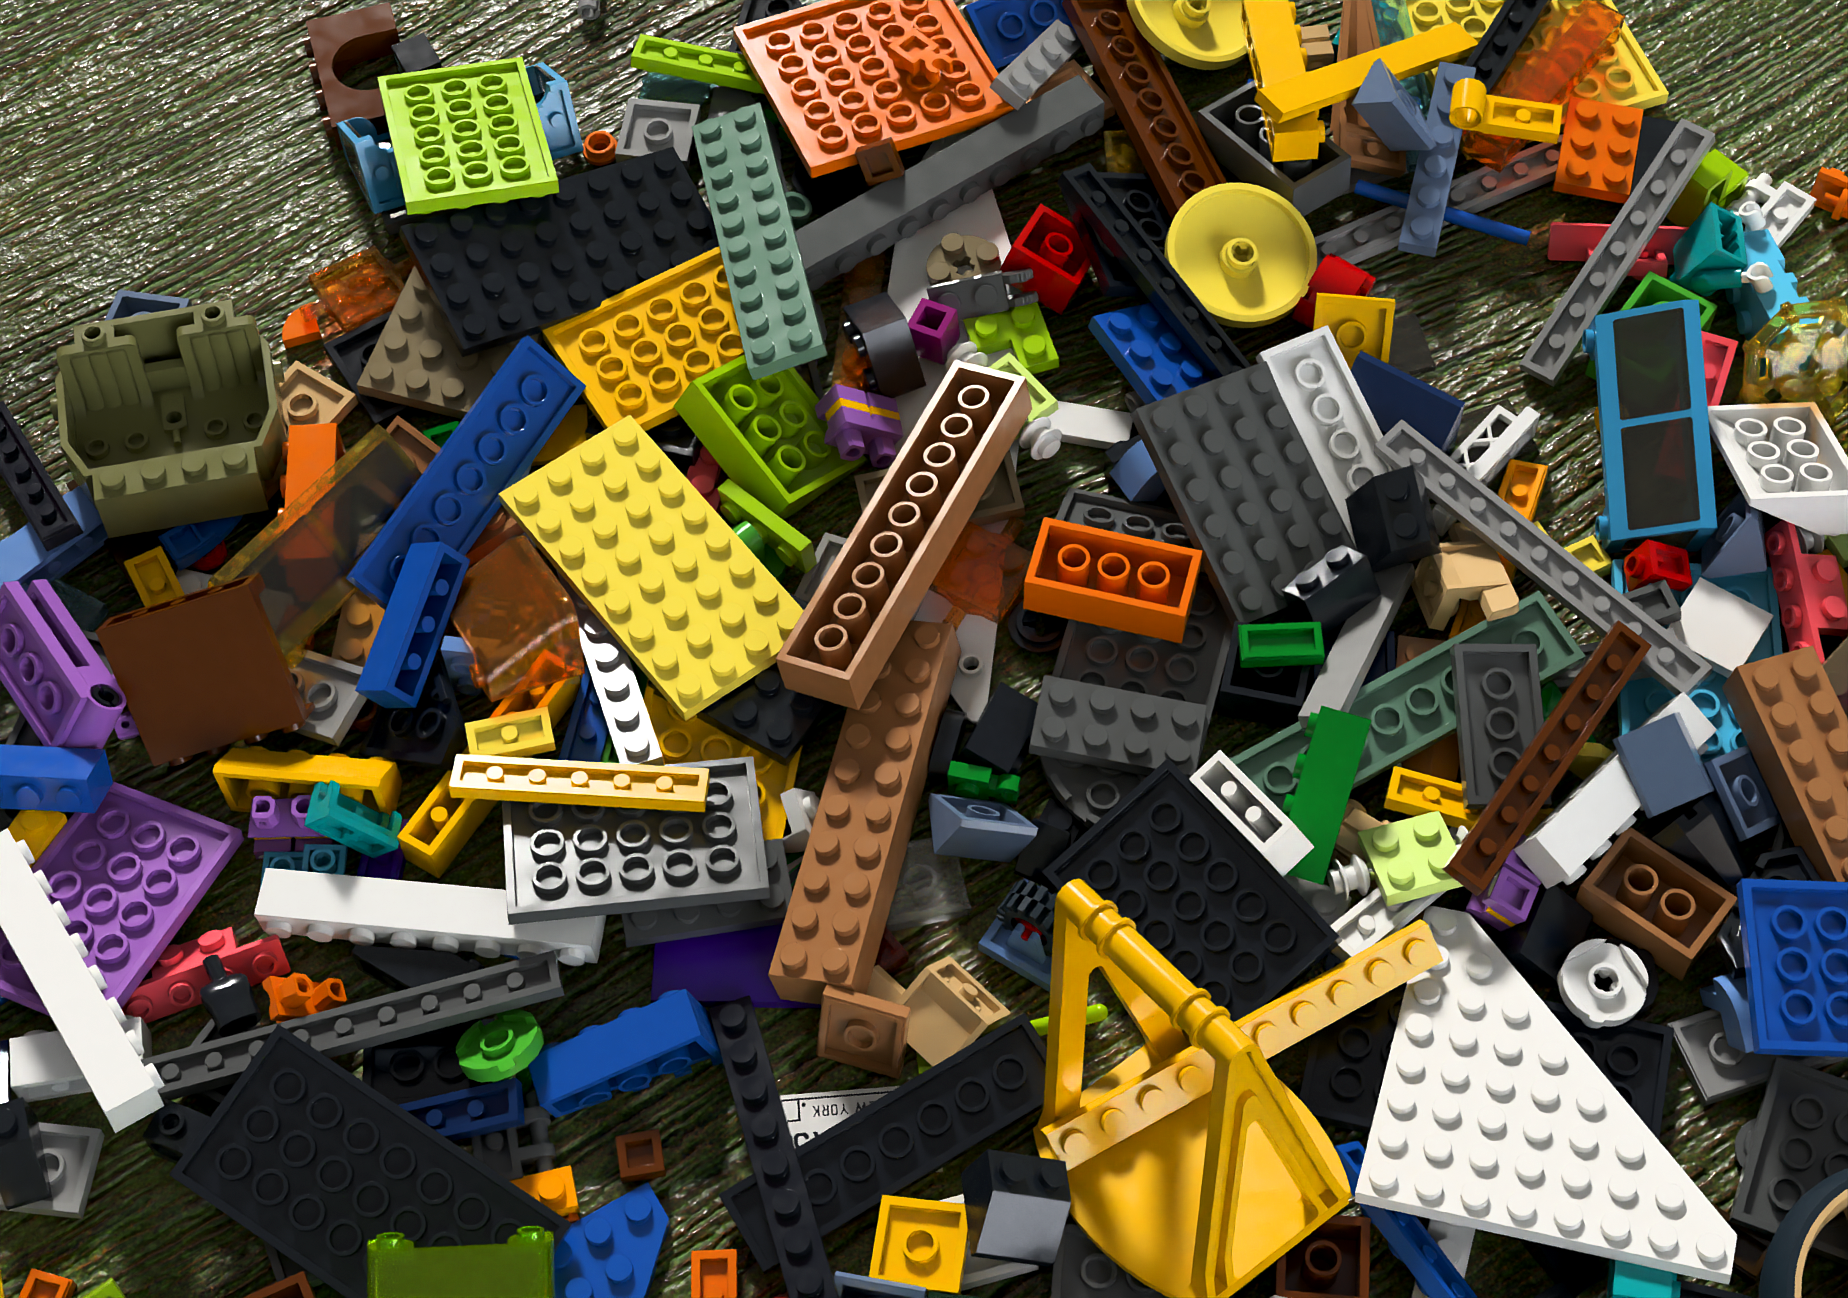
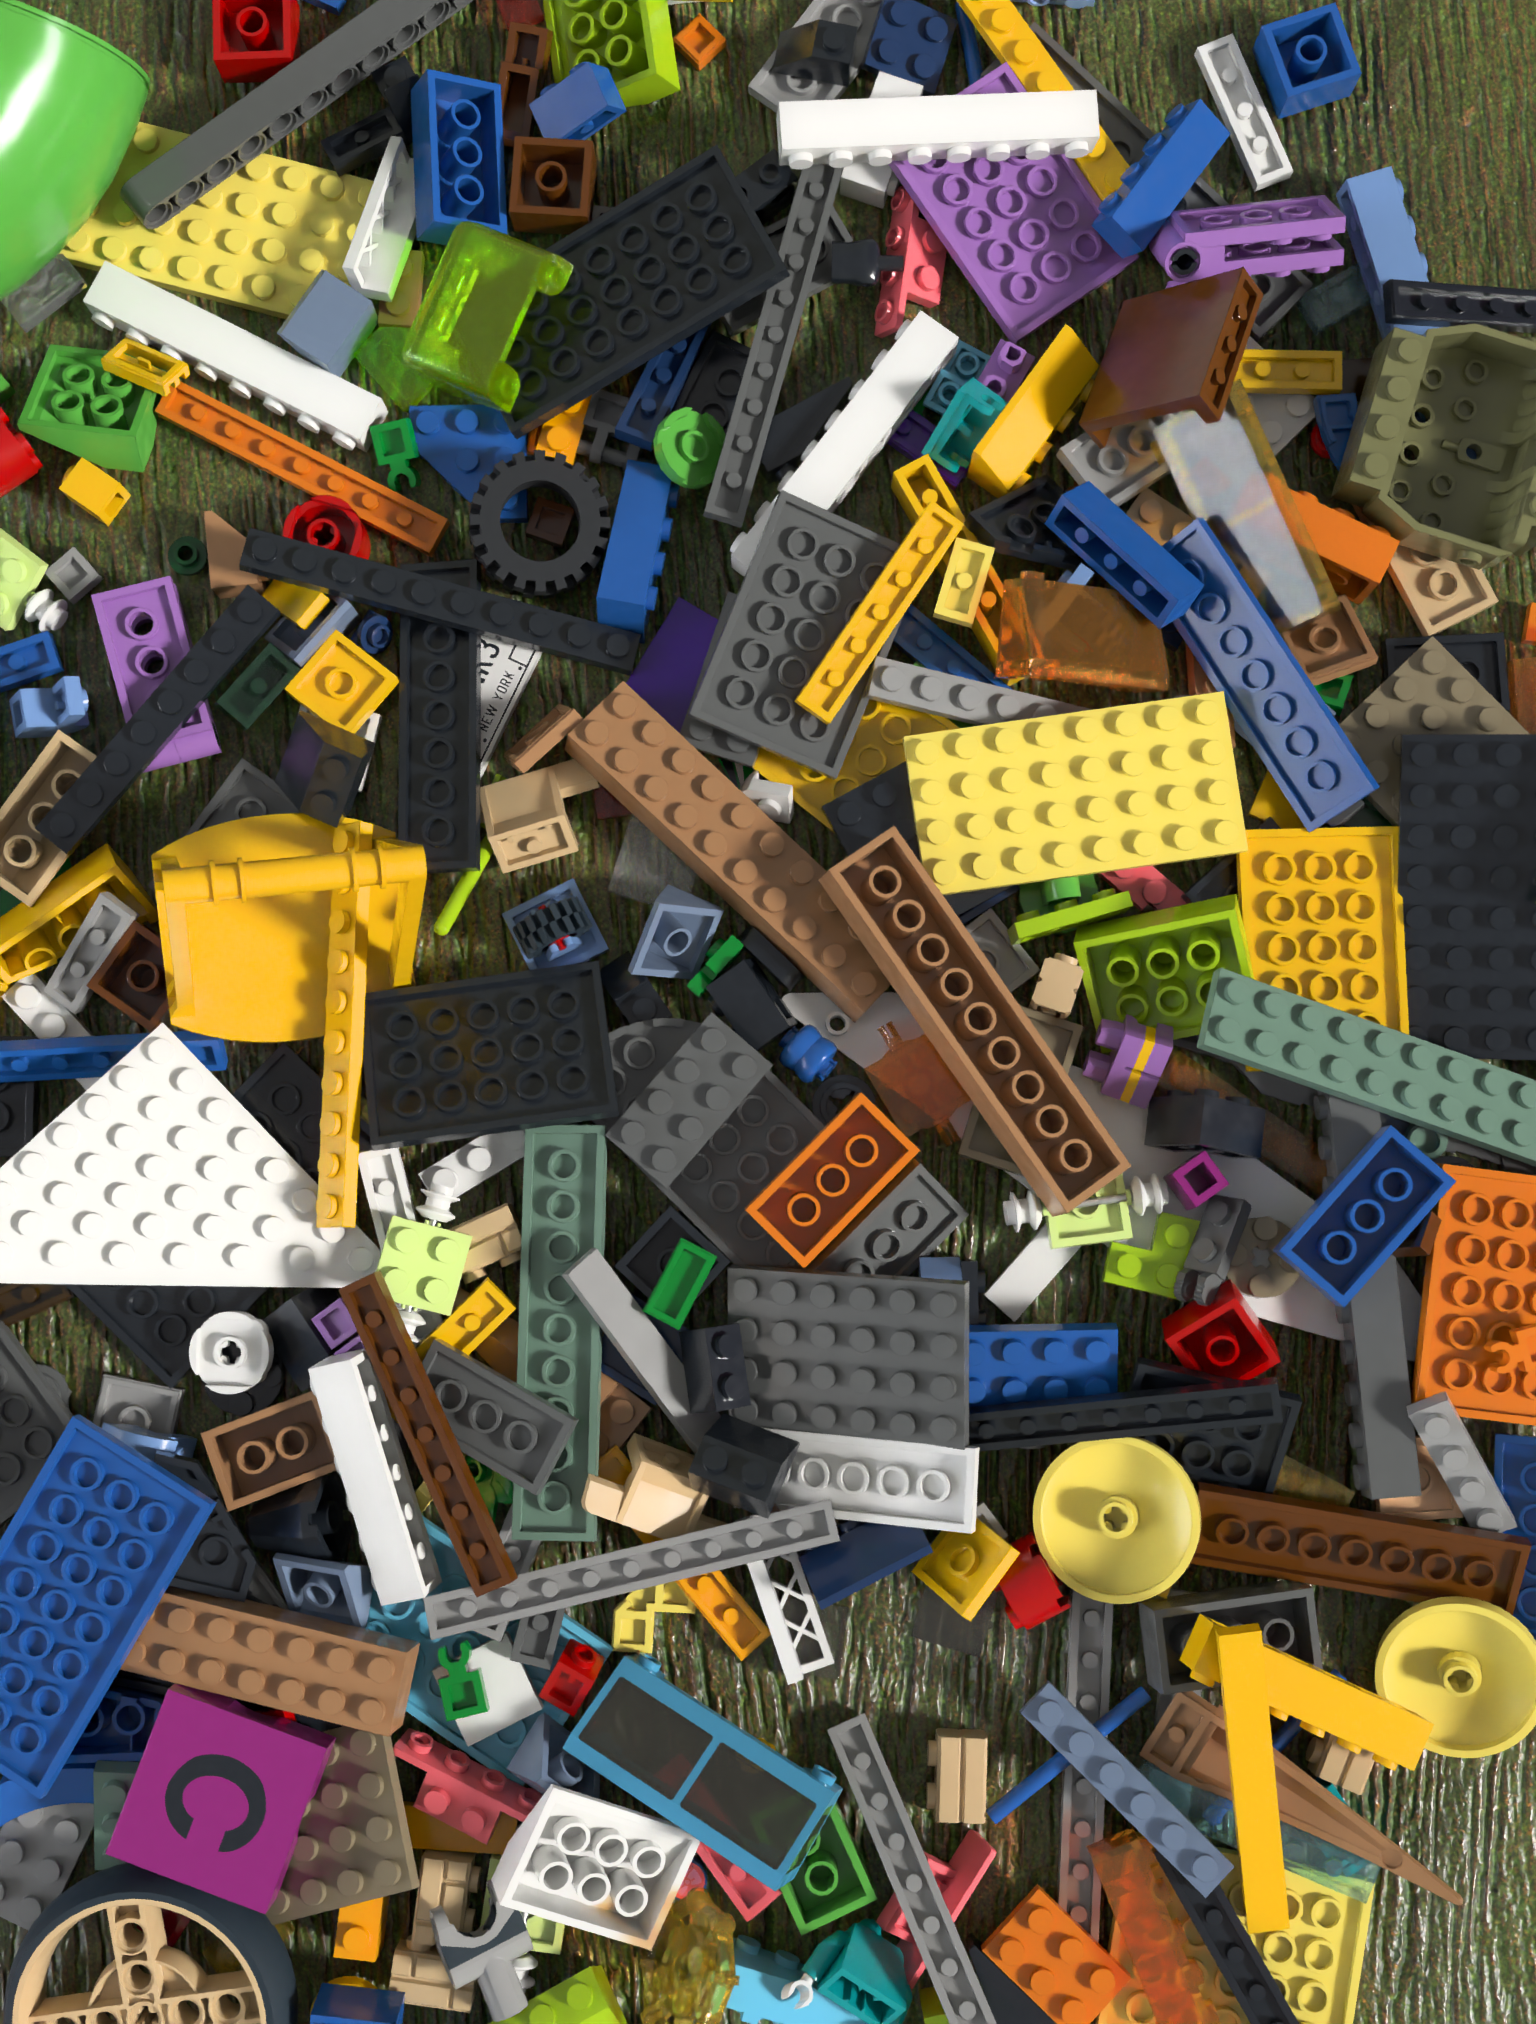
camera: 120 degrees right, 25 degrees up
orange hips [262,973,347,1023] -> none
white brick [1189,750,1314,876] -> none
green brick [1282,705,1372,885] -> none
sand blue slope [1351,58,1437,151] -> none
yellow plate [1449,78,1563,144] -> none
sand blue slope [1612,712,1715,818] -> none
none -> dark blue plate [350,609,393,654]
none -> green plate [438,1640,490,1722]
none -> black tyre [469,450,610,599]
none -> blue piece [778,1024,838,1083]
none -> tan brick [926,1728,988,1824]
none -> tan brick [1029,953,1084,1020]
none -> blue brick [1273,1125,1456,1307]

